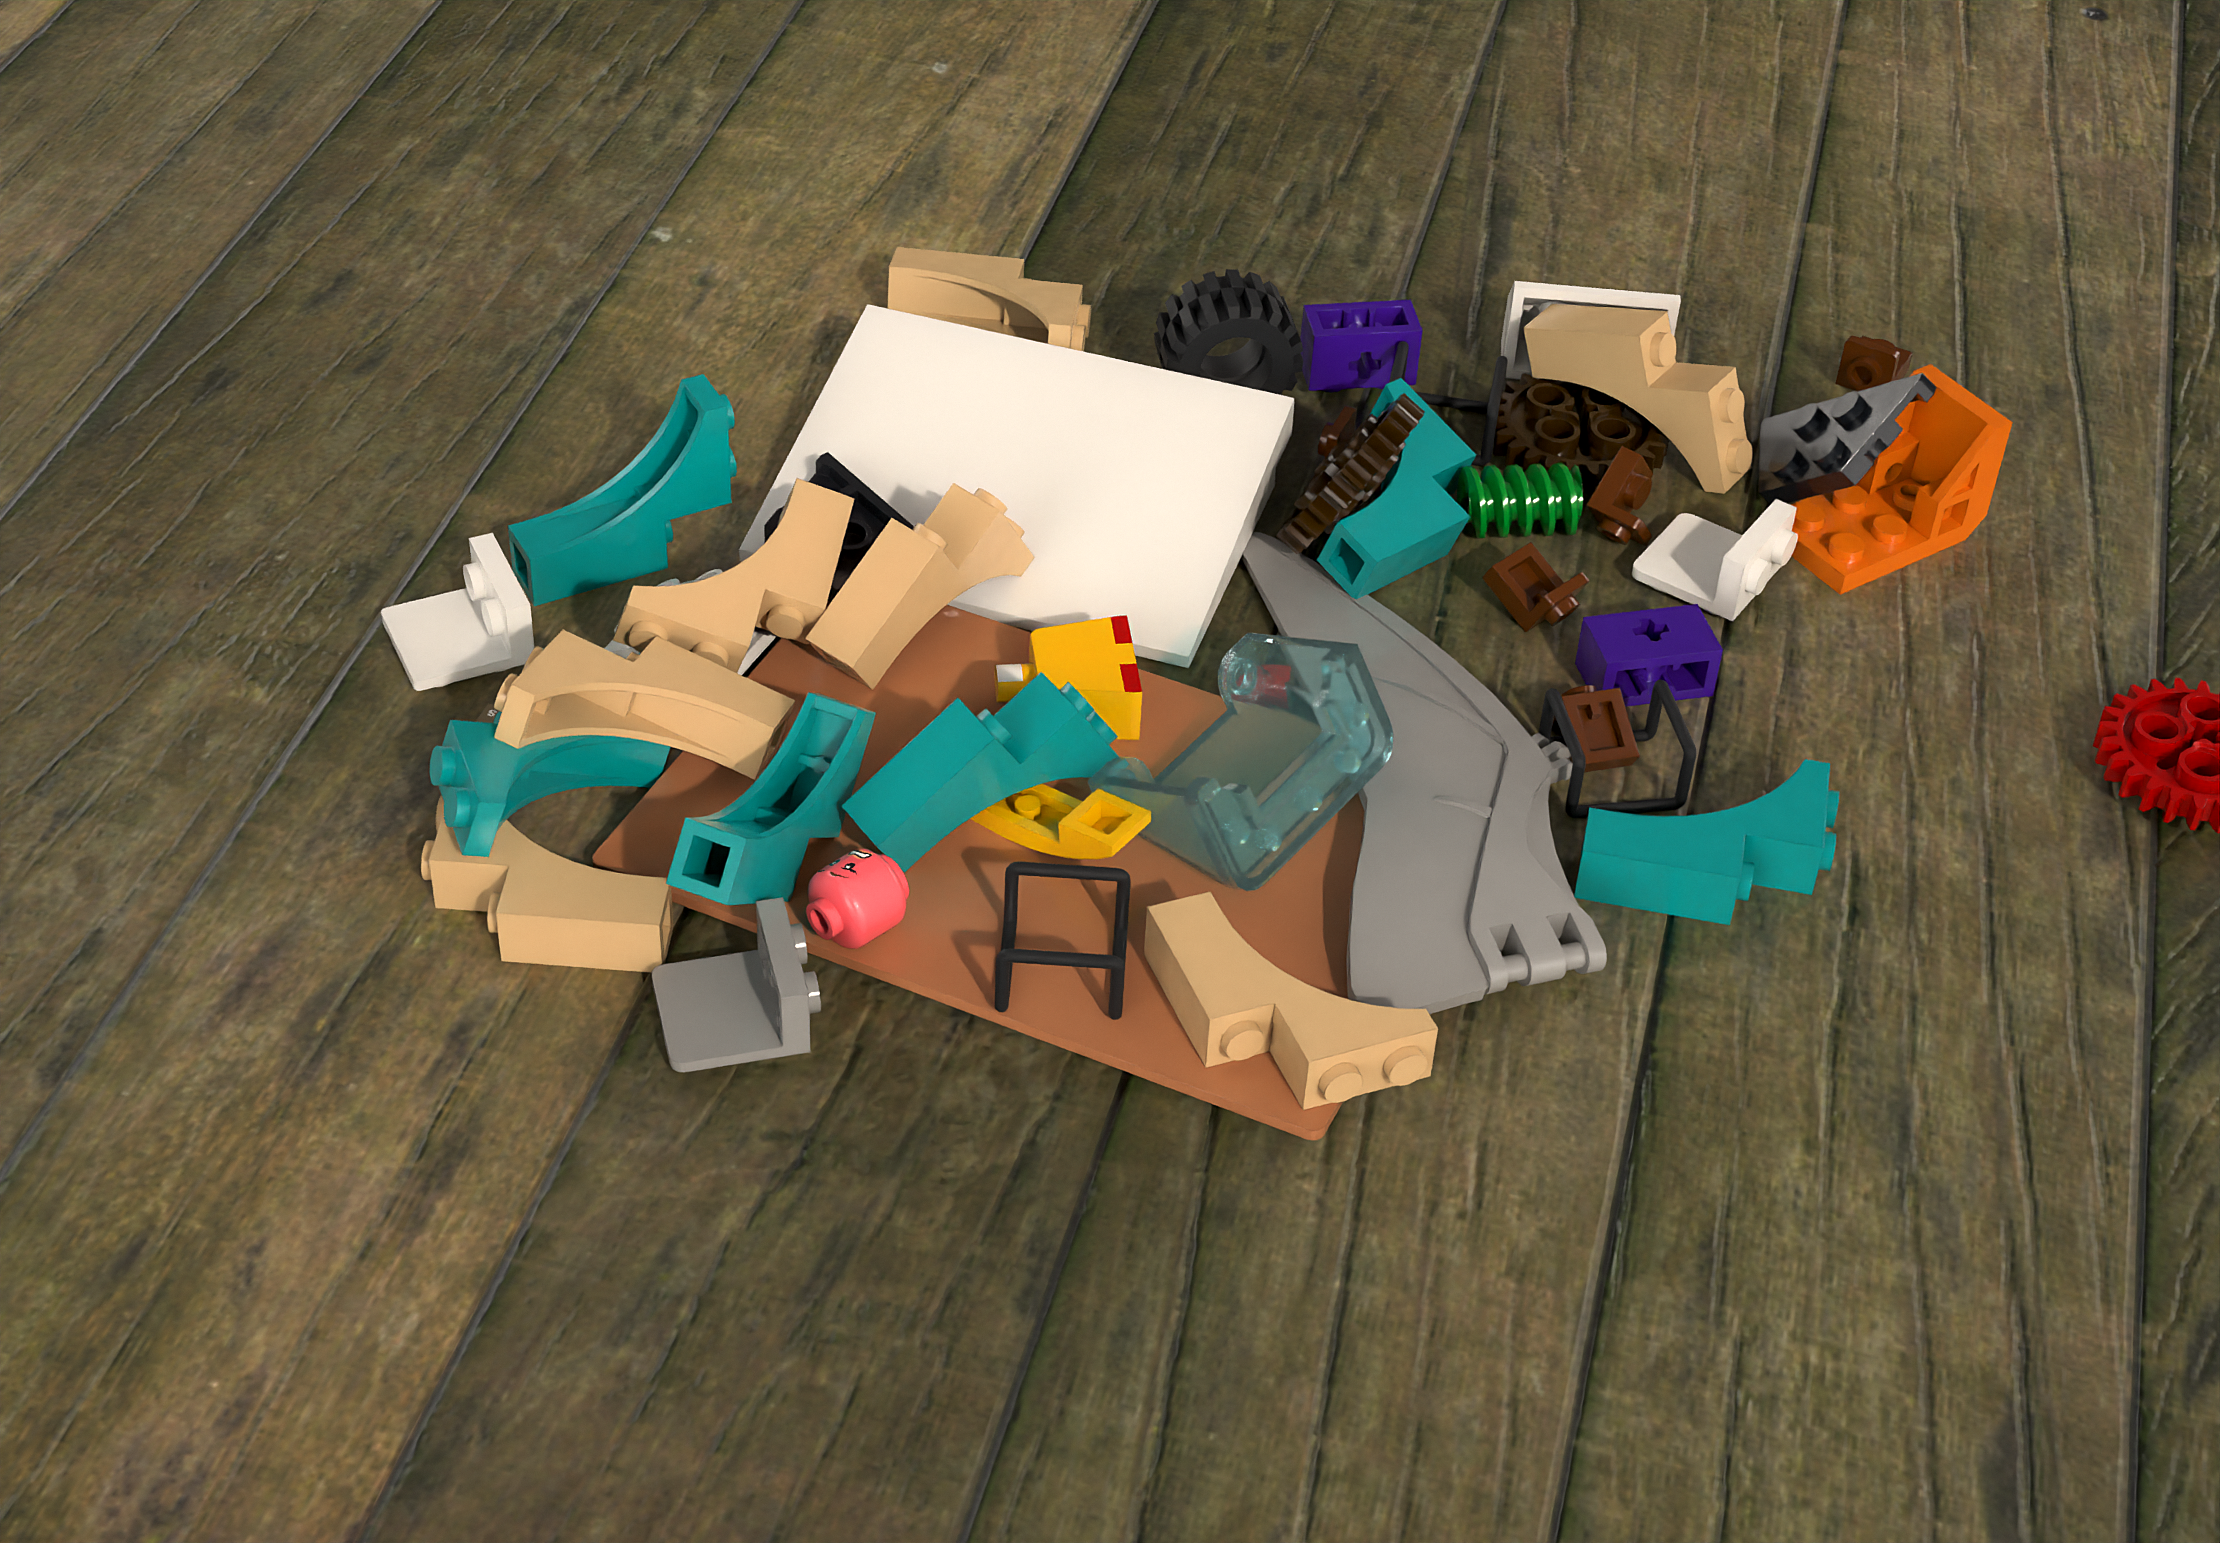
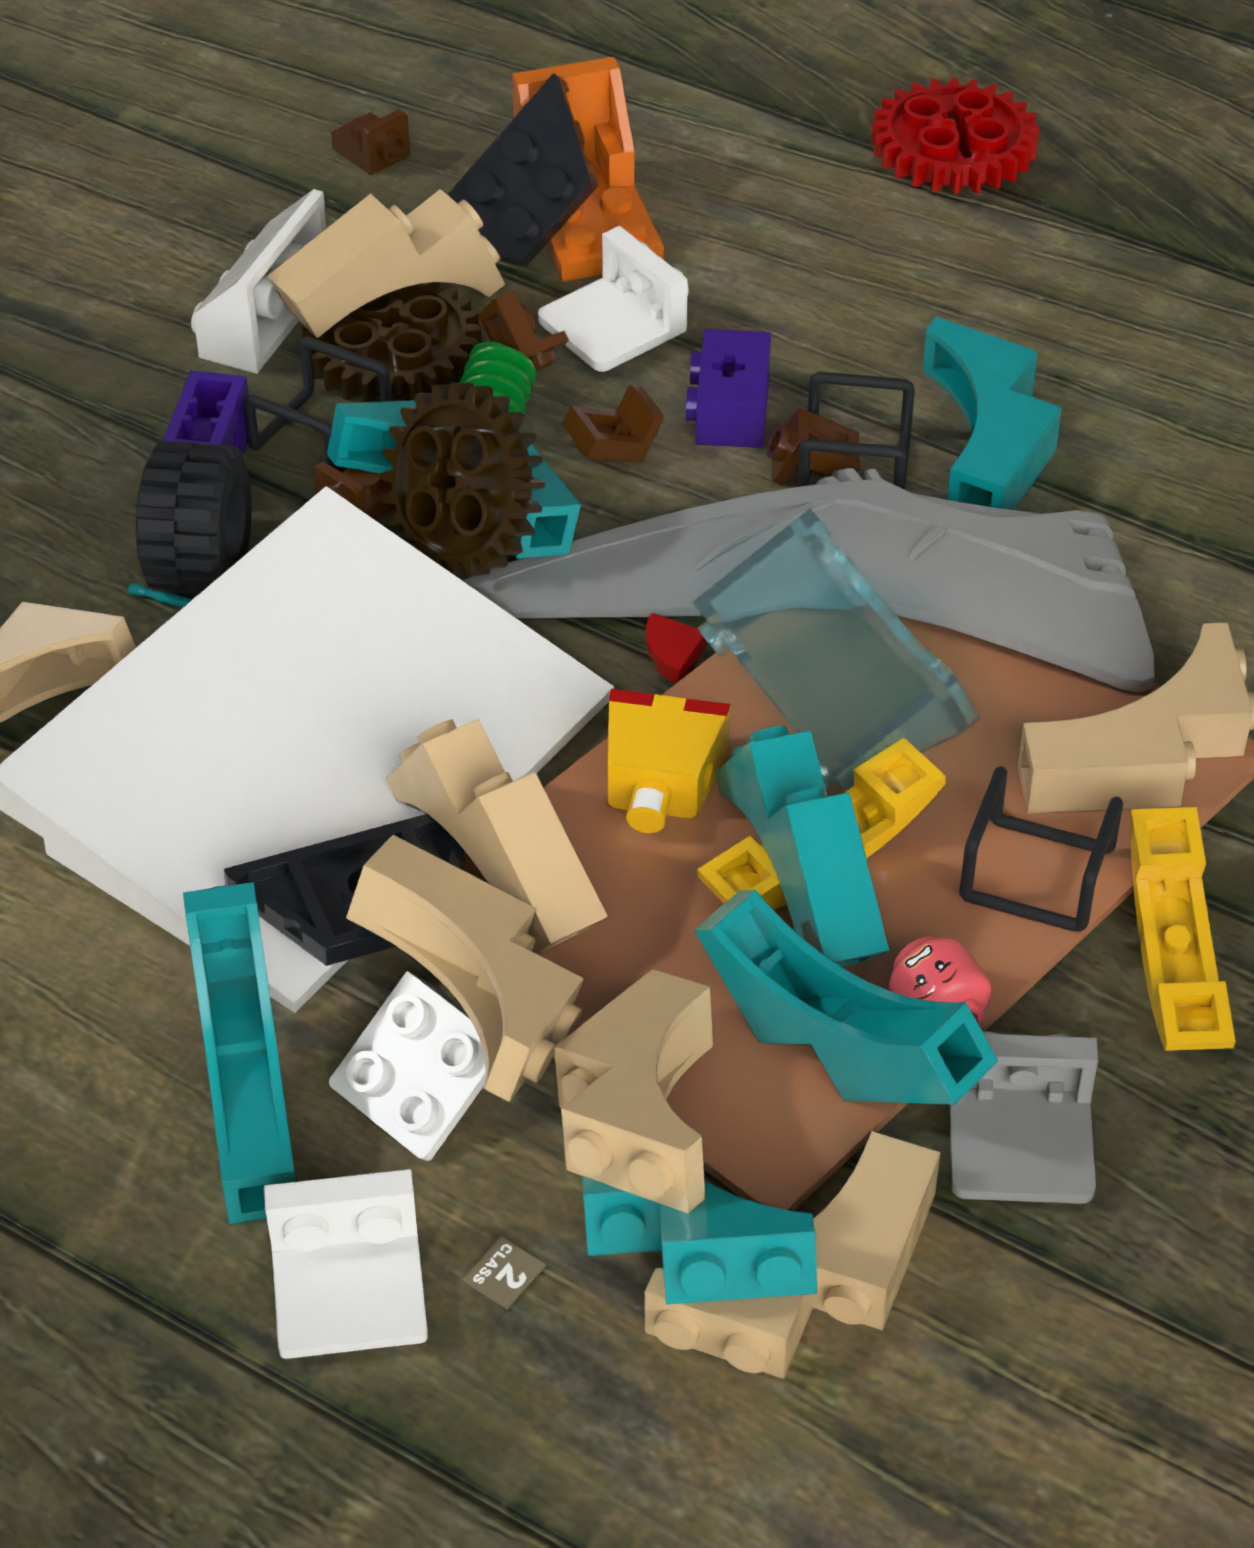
camera: 70 degrees left, 5 degrees up
none -> yellow slope [1129,807,1236,1051]

